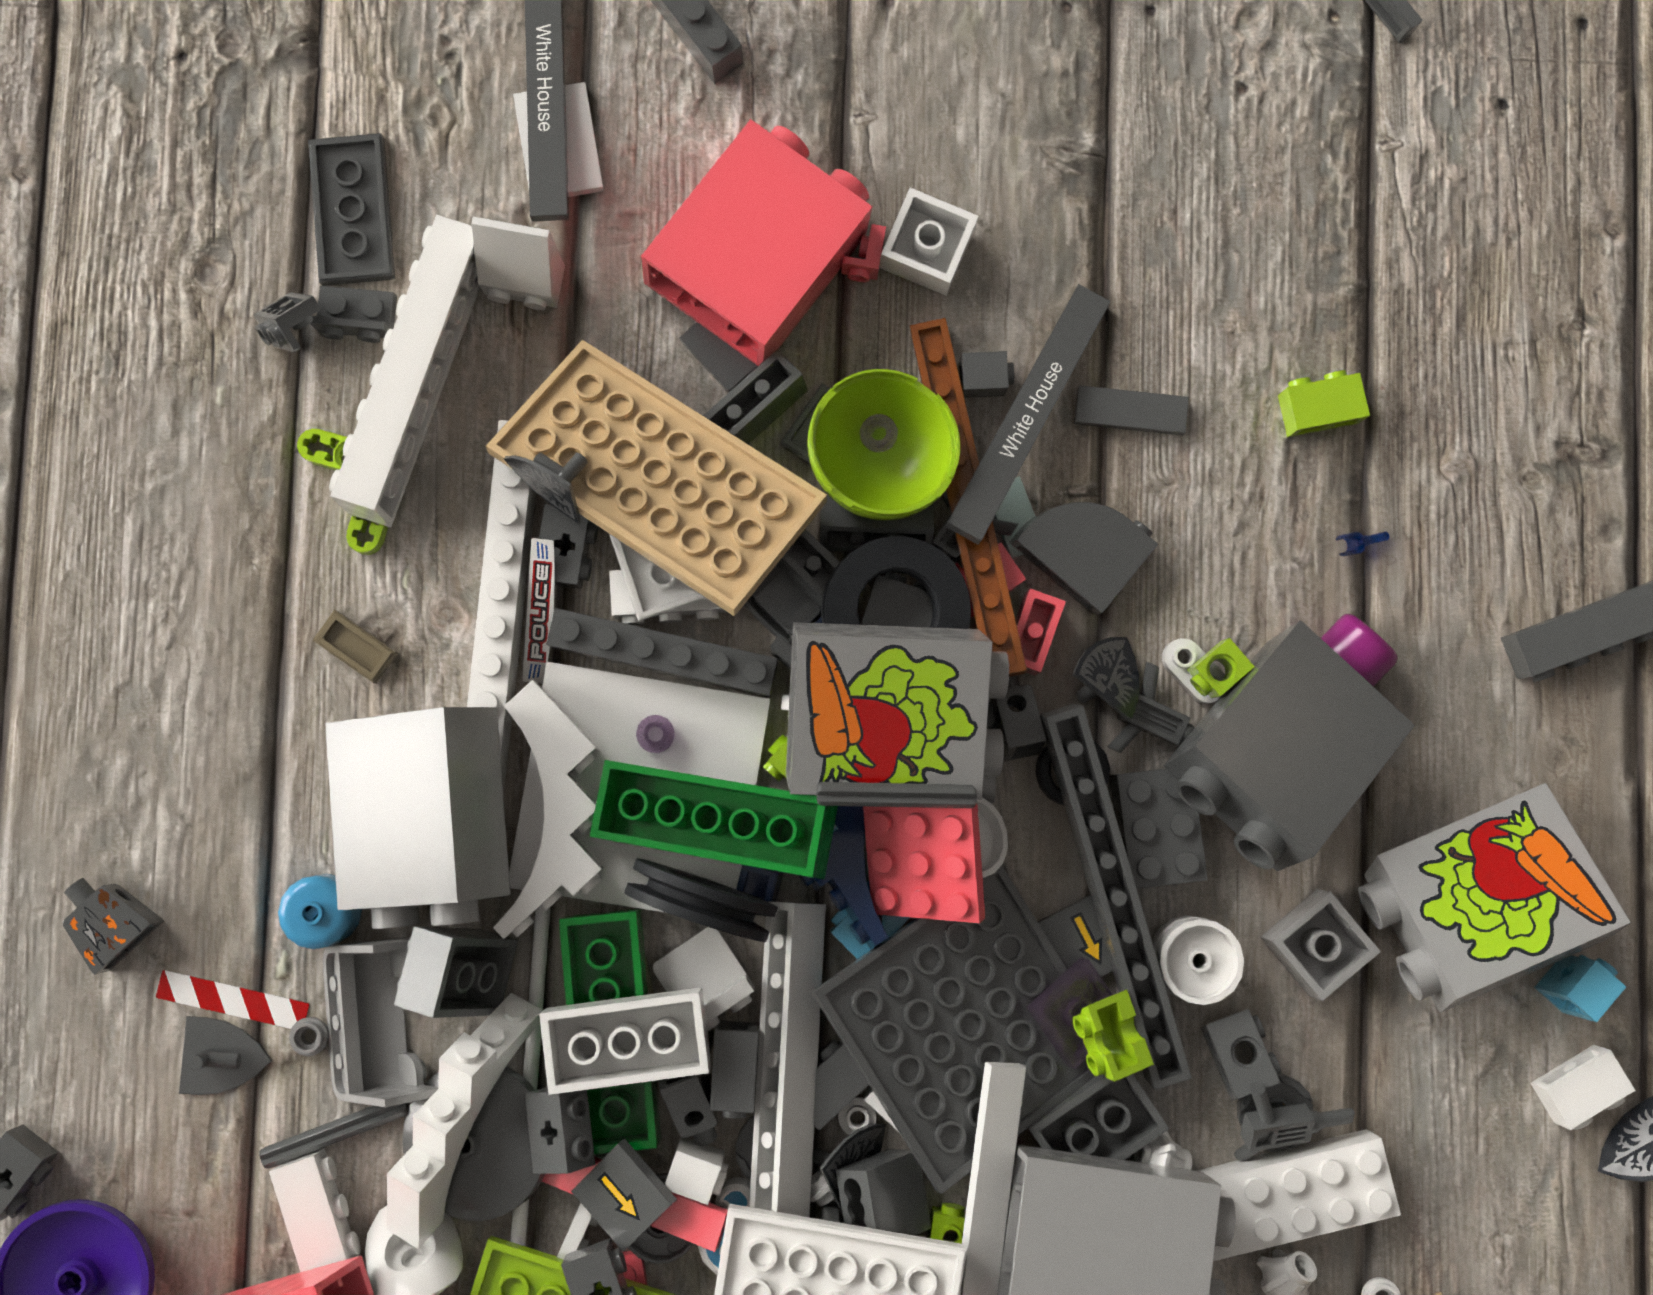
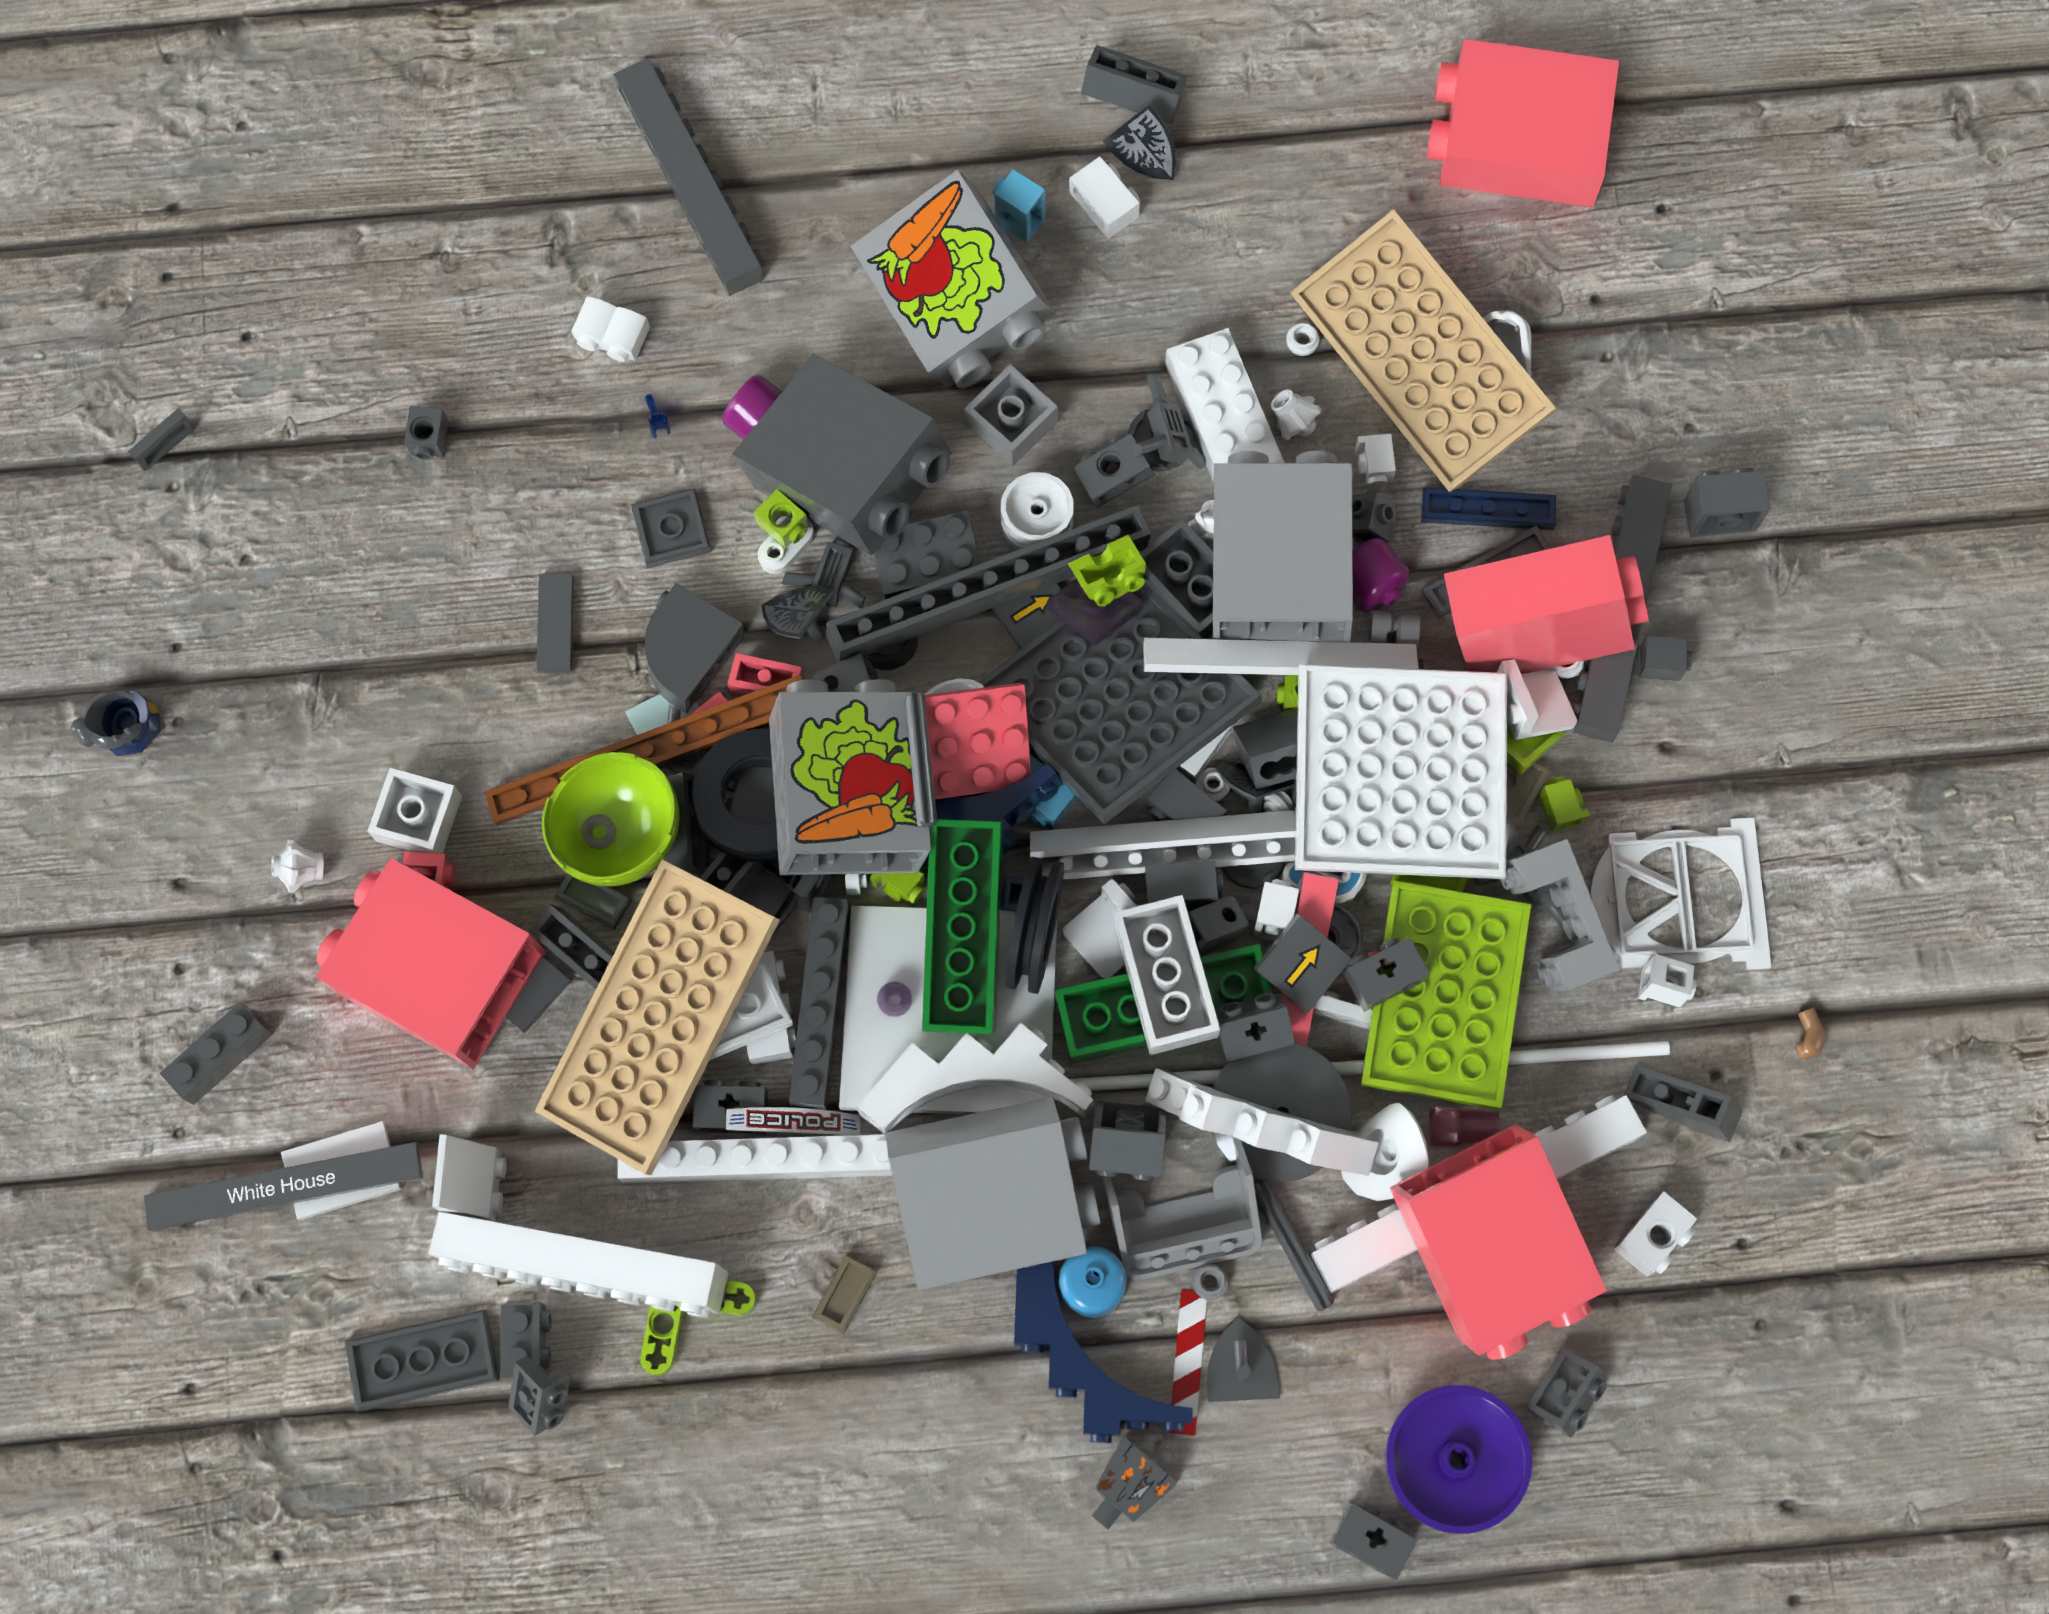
camera: 85 degrees left, 10 degrees down
shield [503,452,588,524] -> none
dark grey tile [945,284,1111,545] -> none
dark grey brick [959,351,1015,398] -> none
lime brick [1278,370,1370,438] -> none
none -> white rock [271,840,324,893]
none -> dark grey brick [404,406,449,460]
none -> white brick [572,297,650,362]
none -> dark grey tile [631,488,712,569]
none -> dark blue arch [1014,1261,1193,1443]

